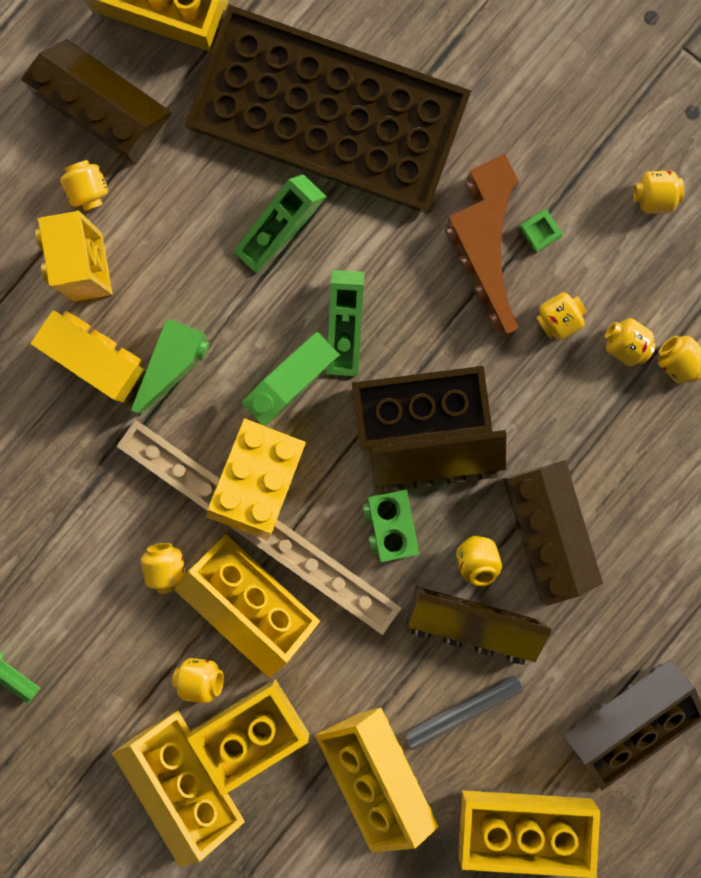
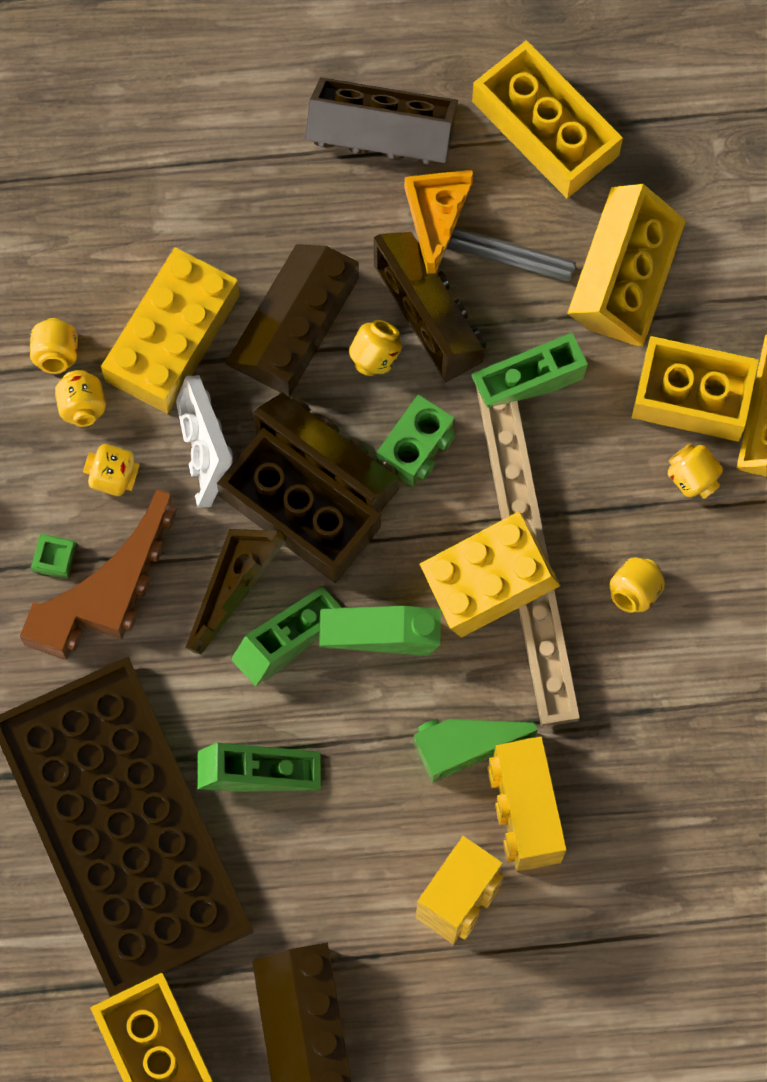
camera: 135 degrees left, 15 degrees down
yellow head [60,160,108,211] -> none
yellow slope [174,534,320,679] -> none
none -> yellow brick [101,247,240,414]
none -> white wing [176,375,233,508]
none -> dark brown wing [185,529,287,654]
none -> light orange wing [404,170,473,274]
none -> bright green slope [472,333,588,408]

